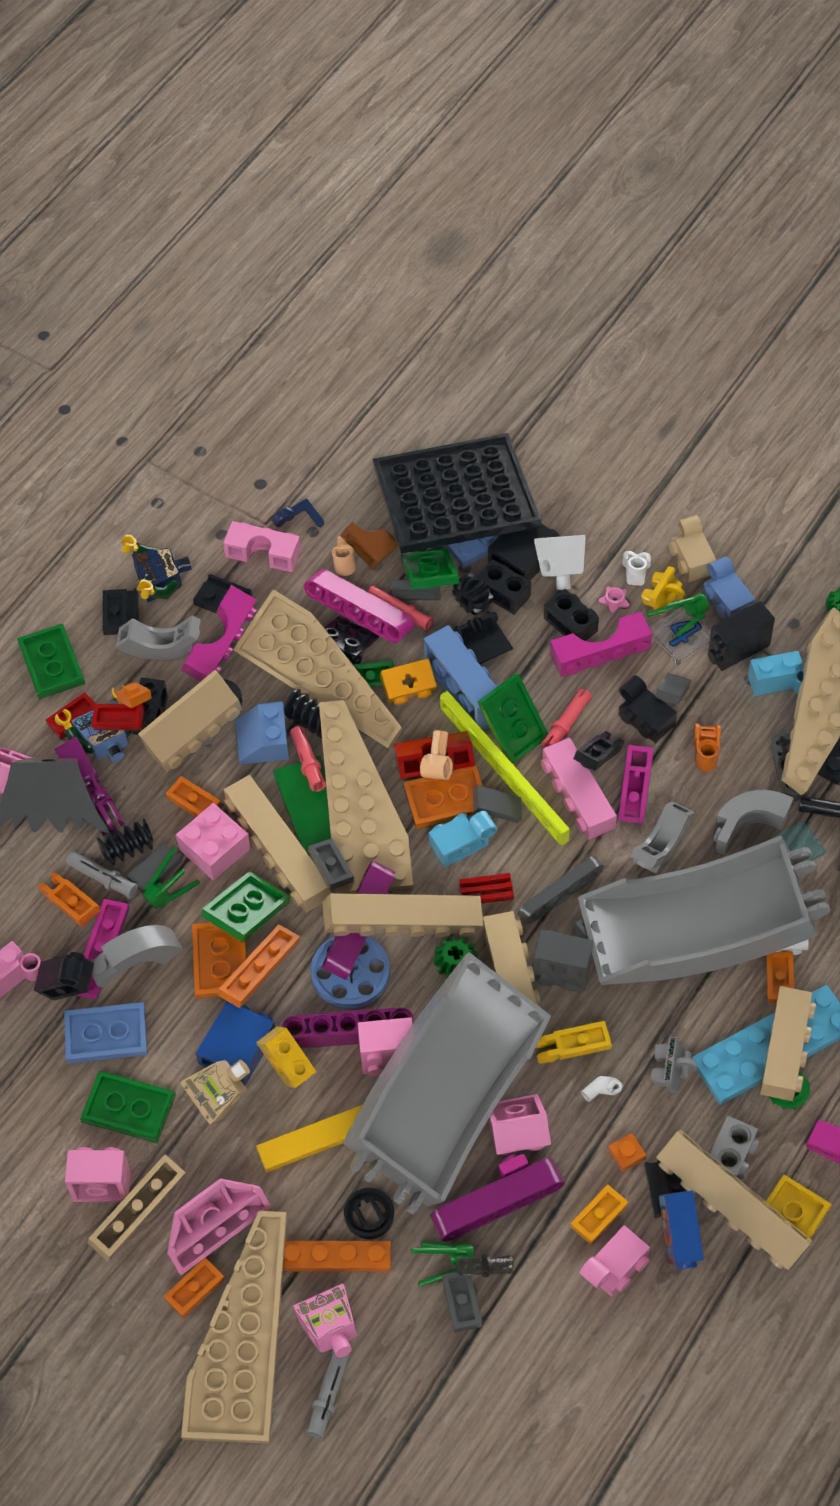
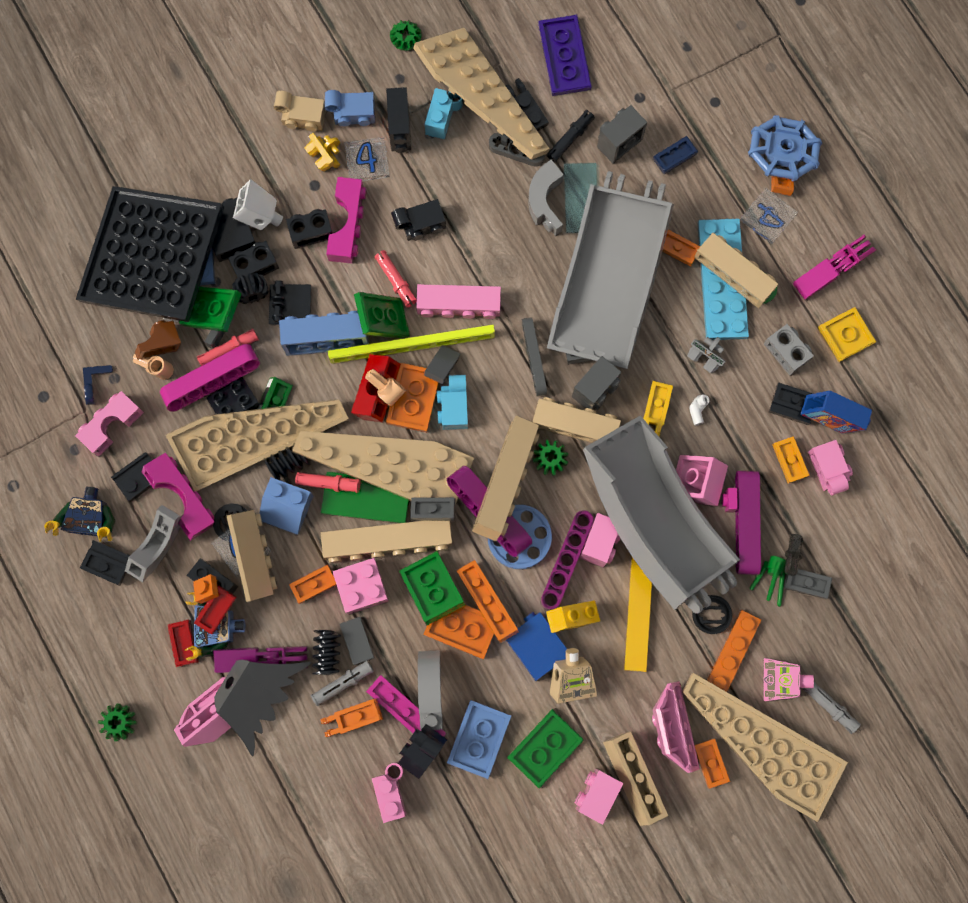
camera: 65 degrees left, 20 degrees up
green tile [17,623,85,699] -> none
green plant [142,846,200,909] -> none
light orange brick [380,658,437,705] -> none
red tile [459,873,514,904] -> none
black hinge [573,731,624,771] -> none
bright pink plate [599,587,630,613] -> none
orange plate [608,1133,647,1172] -> none
dark pink slope [618,745,654,824] -> none
white plate [622,551,651,586] -> none
light grey arch [631,801,695,874] -> none
green plant [646,593,709,637] -> none
dark grey tile [655,673,691,704] -> none
tan brick [656,1130,812,1270] -> none
orange piece [694,723,721,772] -> none

